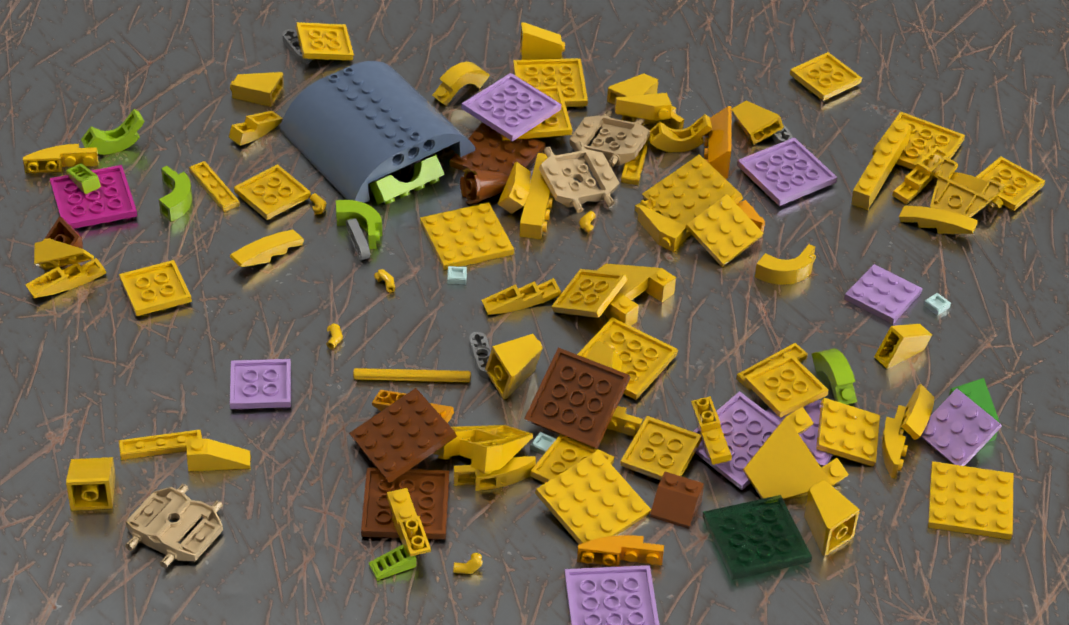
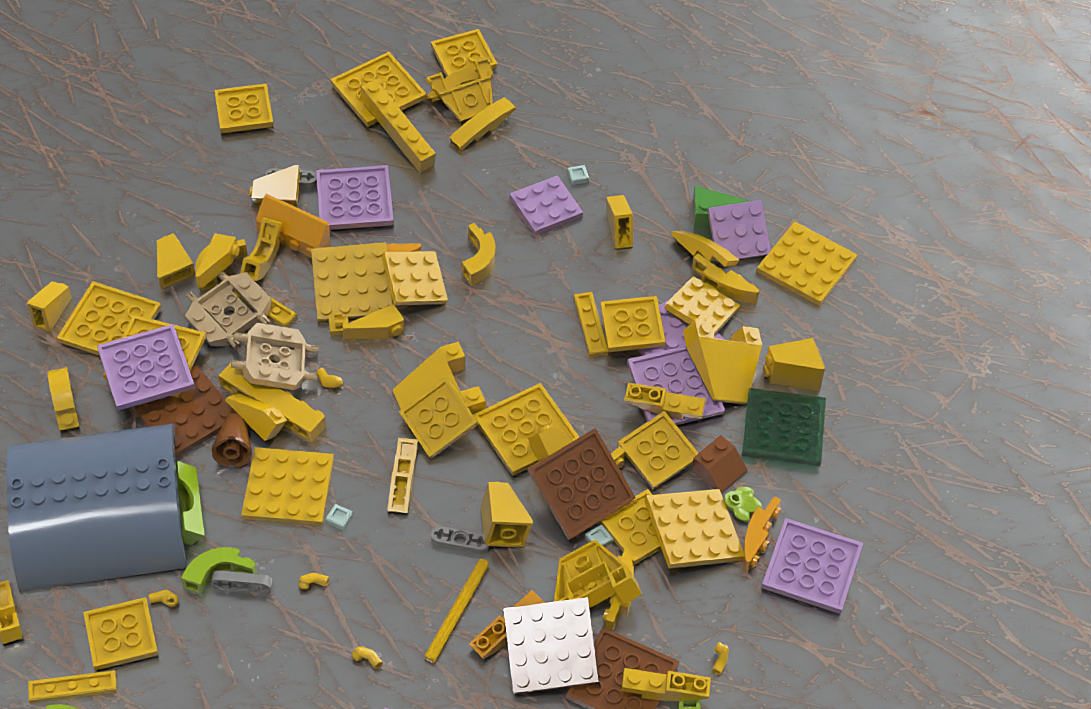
camera: 65 degrees left, 10 degrees up
yellow slope [230,229,304,267] -> none
lime arch [811,348,857,405] -> none
yellow slope [892,146,951,205] -> none
none -> lime plate [724,487,762,522]

